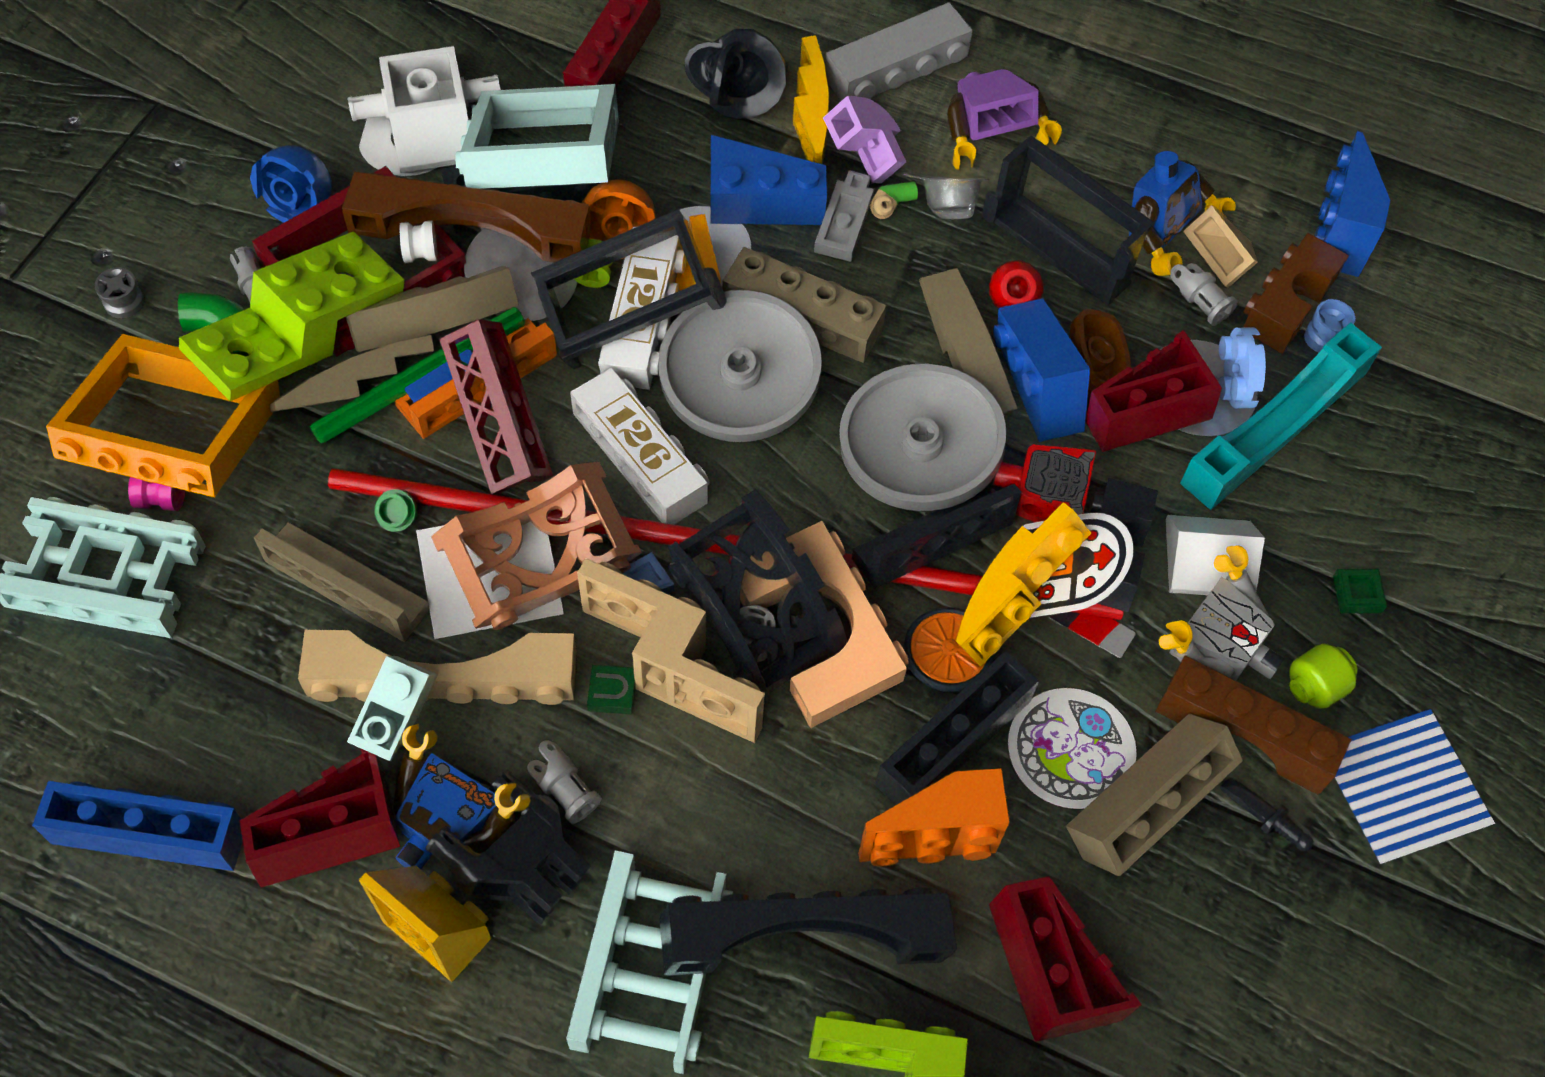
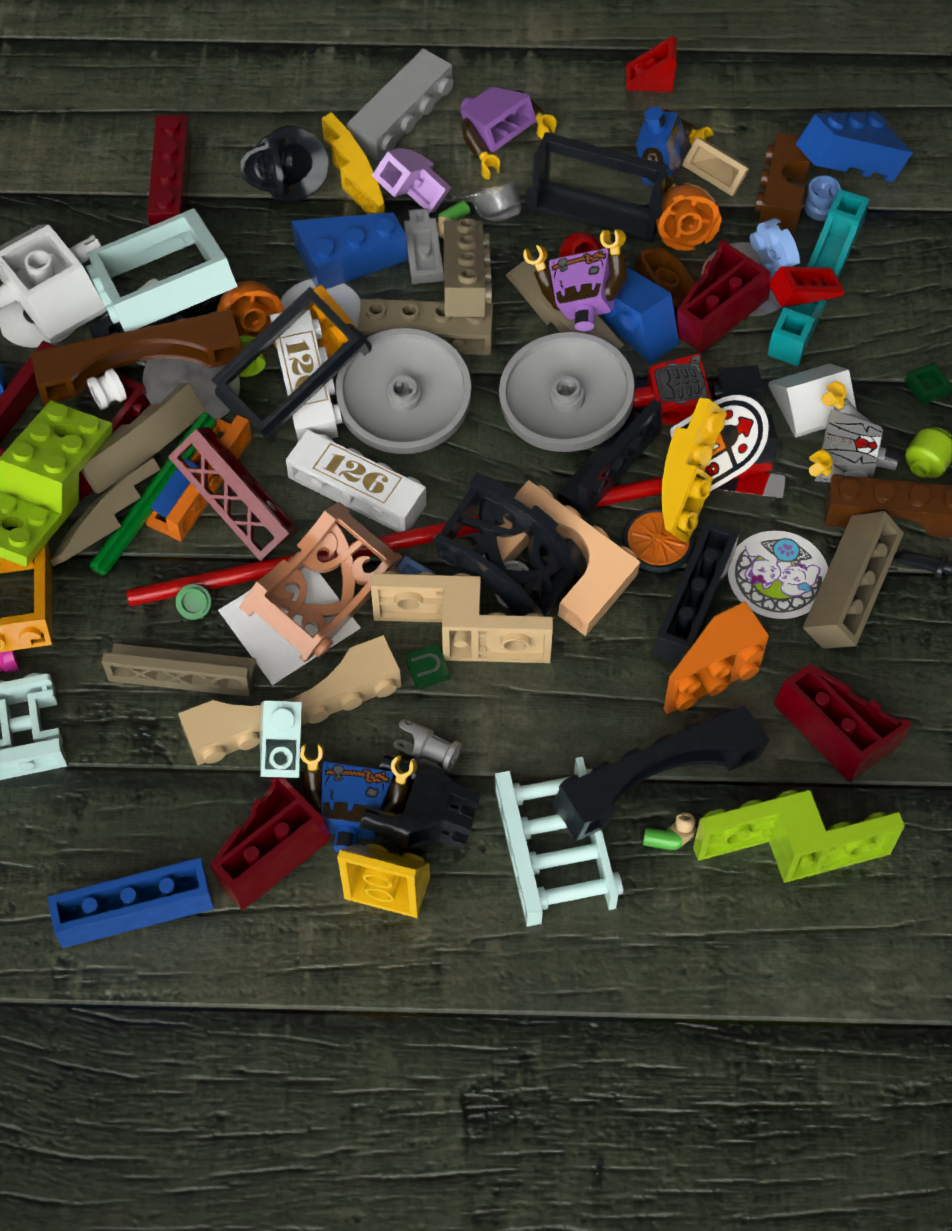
camera: 20 degrees left, 0 degrees up
light grey piece [1170,263,1238,326] -> none
blue slope [1314,131,1390,277] -> none
none -> dark tan brick [444,218,492,317]
none -> torso [523,229,628,331]
none -> red slope [626,36,677,93]
none -> arm [643,813,697,850]
none -> orange cylinder [656,184,722,251]
none -> red slope [769,266,845,307]
none -> blue wedge [796,111,913,182]

